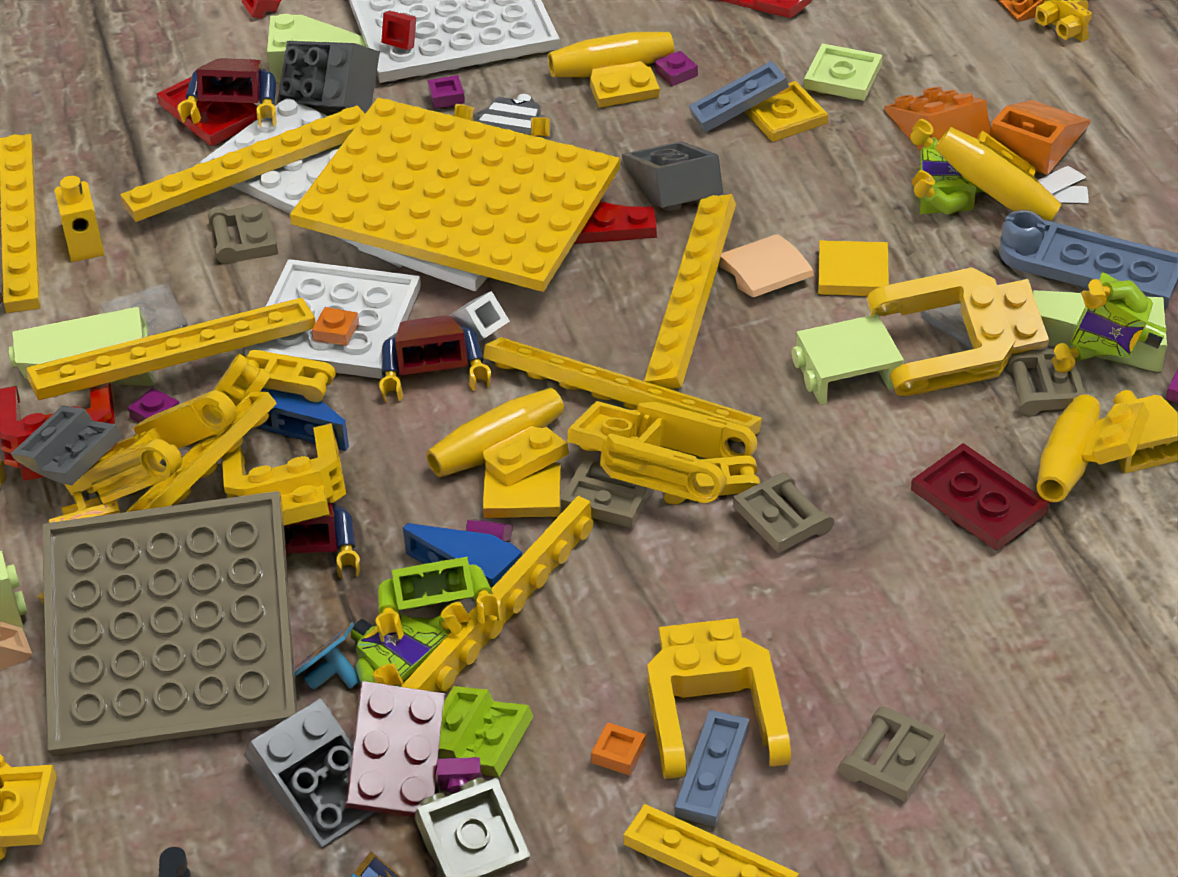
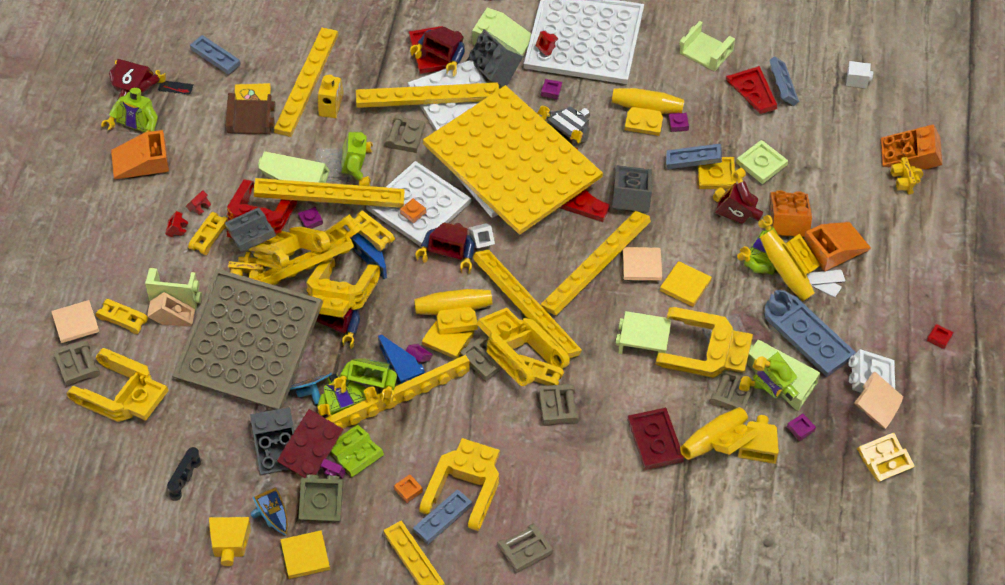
camera: 25 degrees right, 10 degrees up
none -> lime torso [341,132,373,186]
none -> dark red torso [713,168,763,223]

